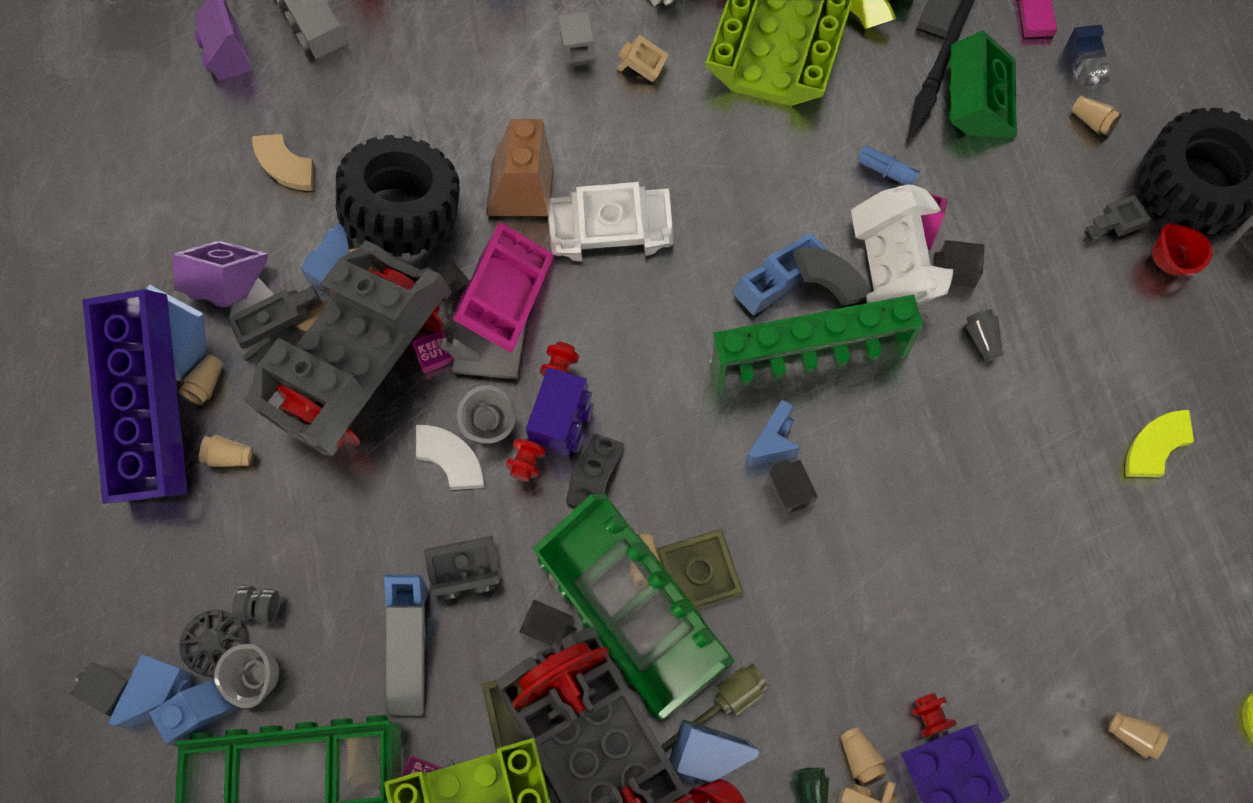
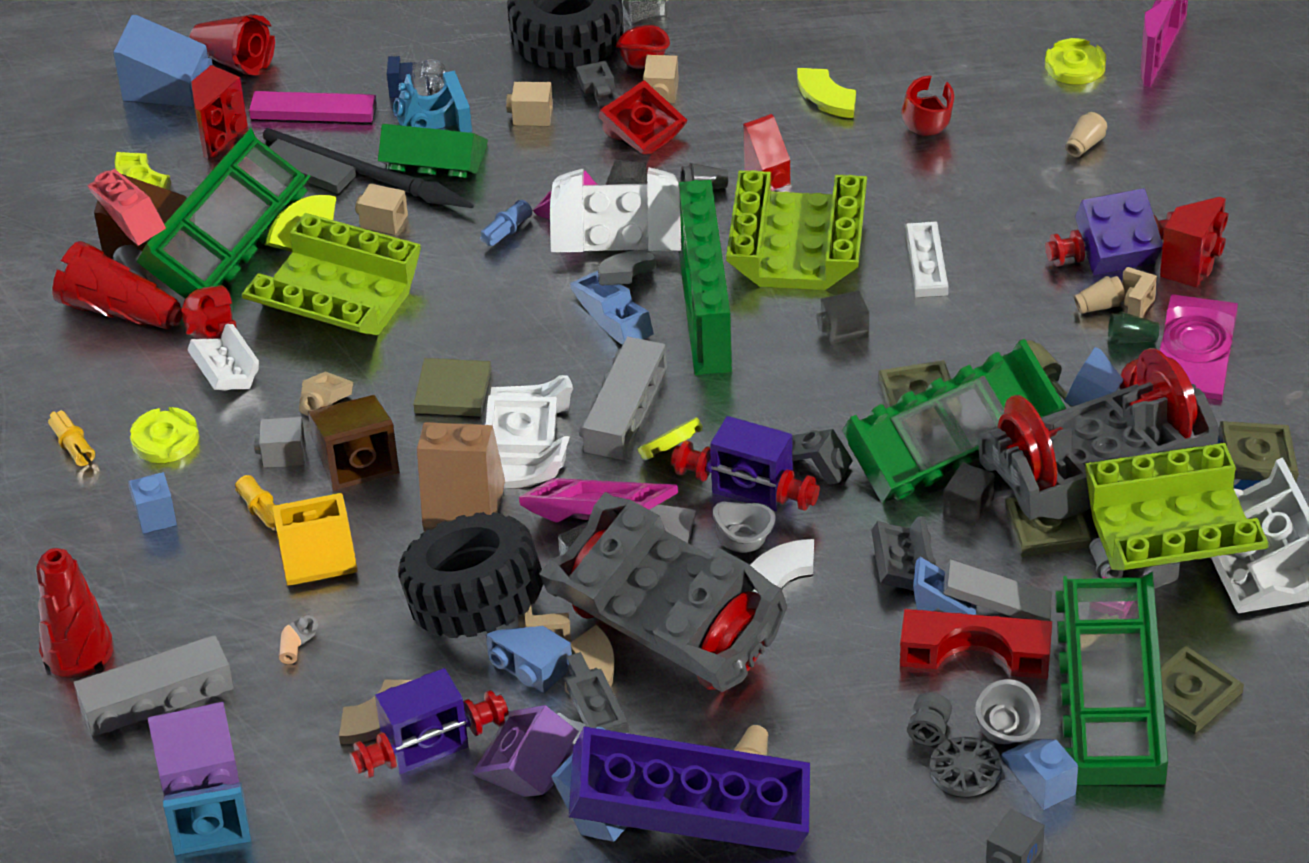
camera: 85 degrees left, 25 degrees down
medium blue slope [108,654,192,730] -> none
medium blue slope [746,400,800,468] -> none
tan cone [1071,96,1122,136] -> none
none -> dark azure slope [163,782,251,855]
none -> yellow axle [235,475,276,531]
none -> yellow slope [272,493,358,586]
none -> arm [279,615,318,664]
none -> reddish brown slope [308,395,400,491]
none -> dark purple brick [350,668,509,779]
none -> tan brick [355,184,408,235]
none -> dark azure tile [393,70,472,132]
none -> olive tile [413,358,492,417]
none -> tan brick [506,82,553,126]
none -> light grey brick [579,336,667,460]
none -> red slope [598,80,687,154]
none -> neon yellow tile [637,417,703,460]
none -> tan brick [643,55,679,103]
none -> lime slope [726,170,867,290]
none -> slope [743,114,791,191]
none -> red arch [900,609,1053,679]
none -> red helmet [901,75,955,136]
none -> white tile [905,222,948,298]

